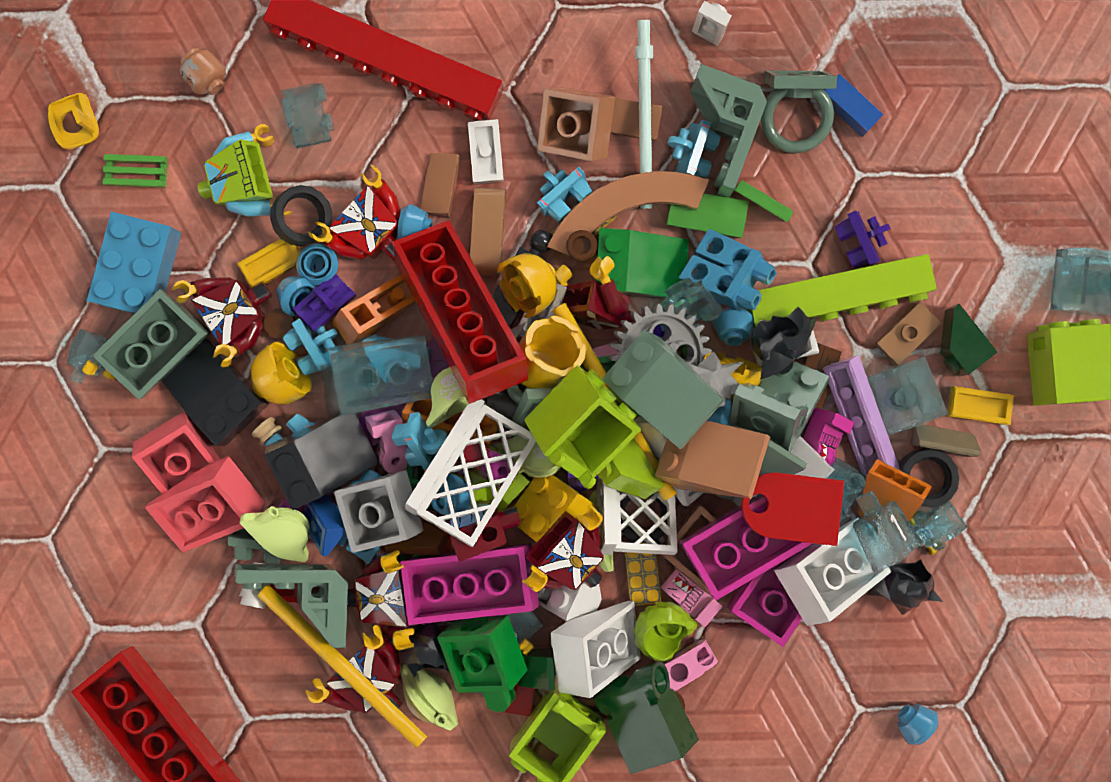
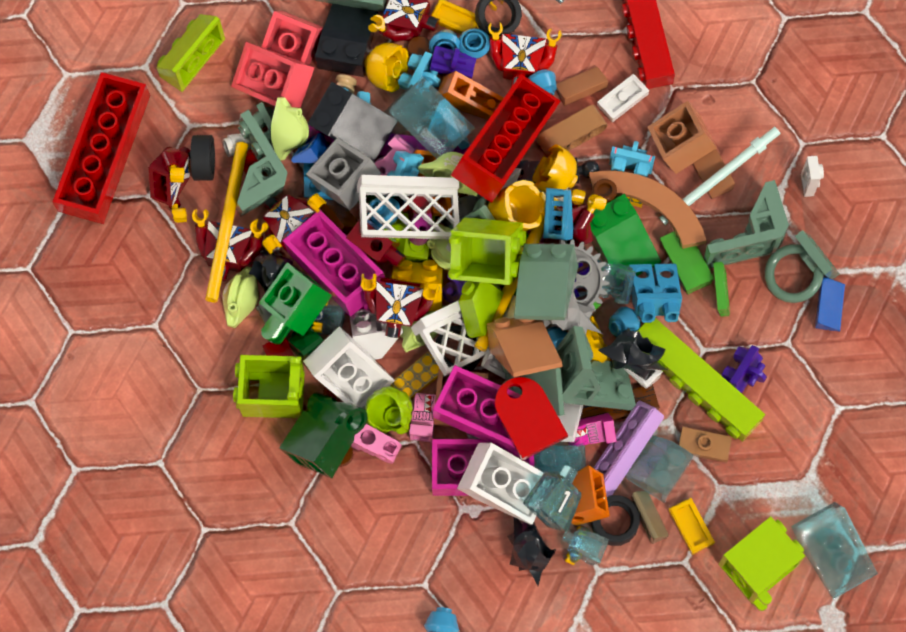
camera: 60 degrees right, 15 degrees down
medium azure hips [667,120,721,178] -> none
dark green slope [940,304,998,377] -> none
none -> dark red torso [148,146,191,223]
none -> lime slope [156,14,225,92]
none -> black tyre [190,135,215,181]
none -> dark azure slope [543,188,573,240]

